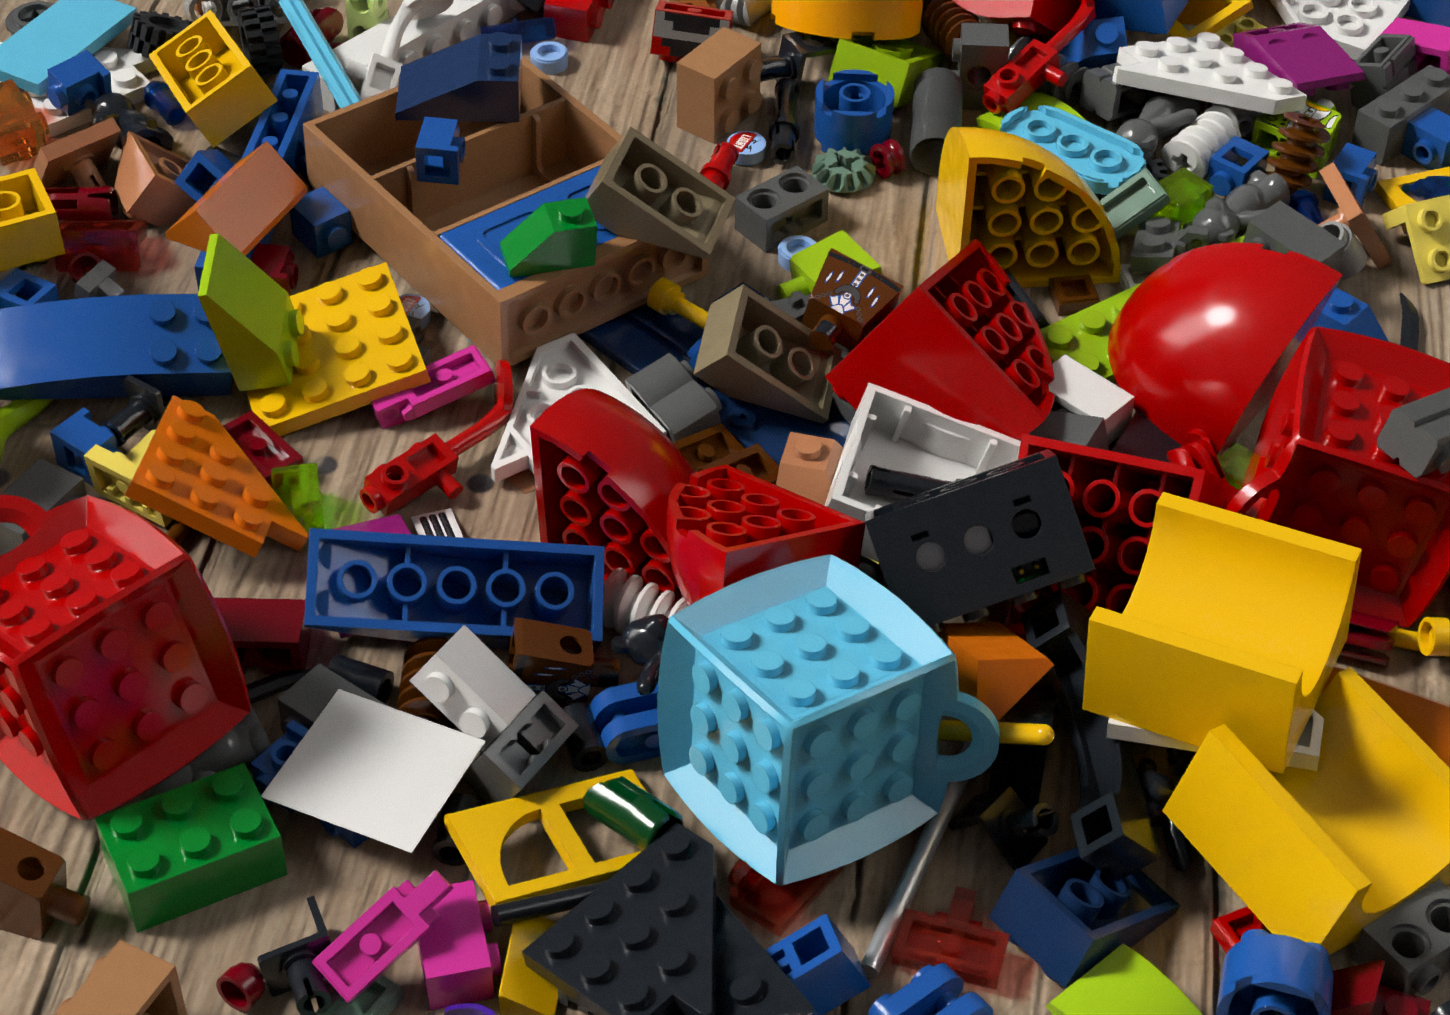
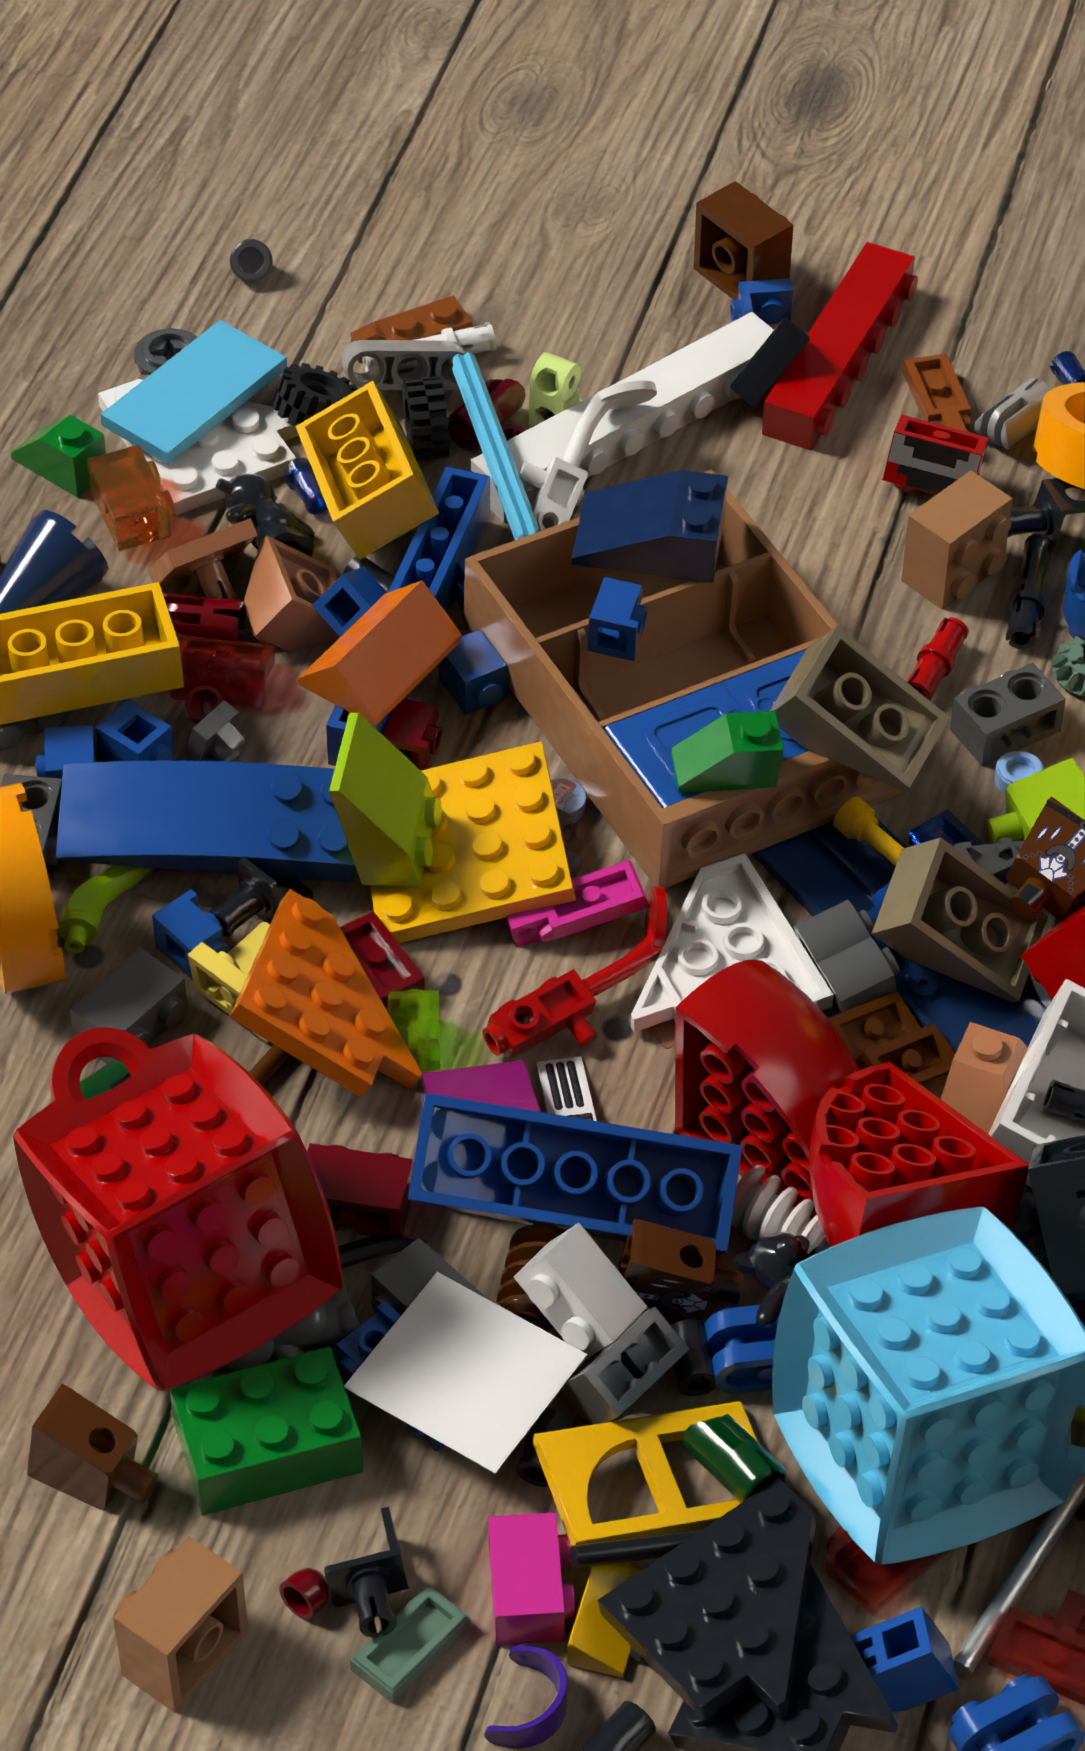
camera: 10 degrees right, 5 degrees up
blue brick [47,50,112,116] -> none
dark pink hinge [312,870,454,1003] -> none
black piece [327,654,394,704] -> none
clear blue axle [480,17,556,44] -> none
light blue tile [530,41,568,75] -> none
light blue tile [727,131,766,166] -> none

